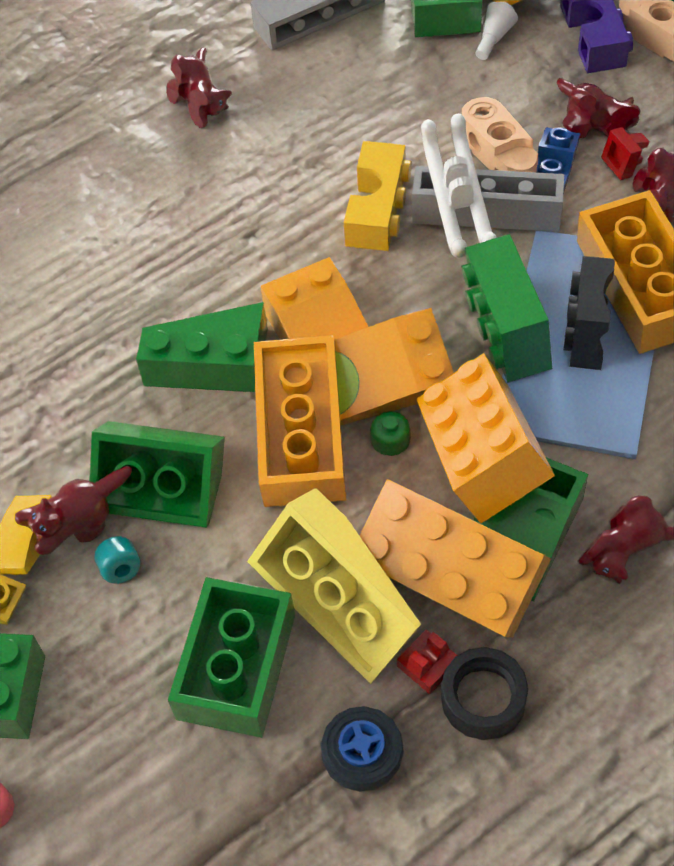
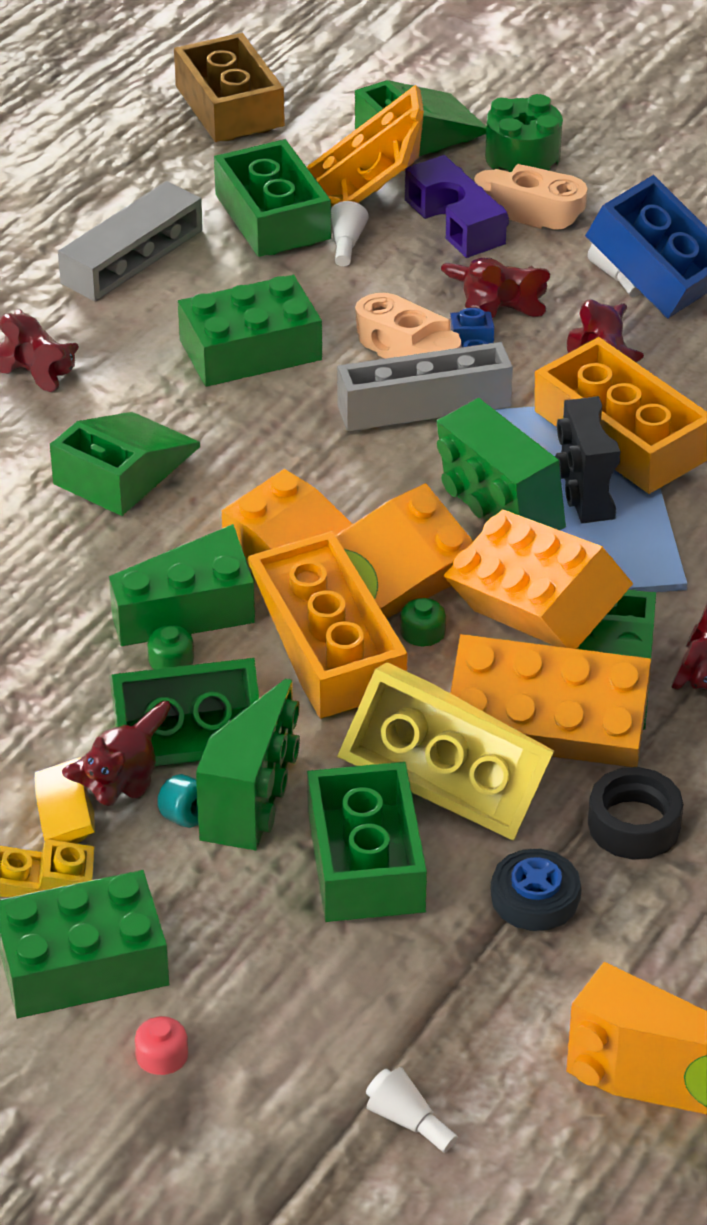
camera: 25 degrees left, 15 degrees down
yellow arch [344,141,412,251] -> none
red tile [396,629,458,694] -> none
white piece [421,114,497,258] -> none
red tile [601,127,650,181] -> none
none -> green slope [50,412,201,516]
none -> green piece [147,625,194,669]
none -> green brick [178,274,322,387]
none -> green slope [196,678,300,851]

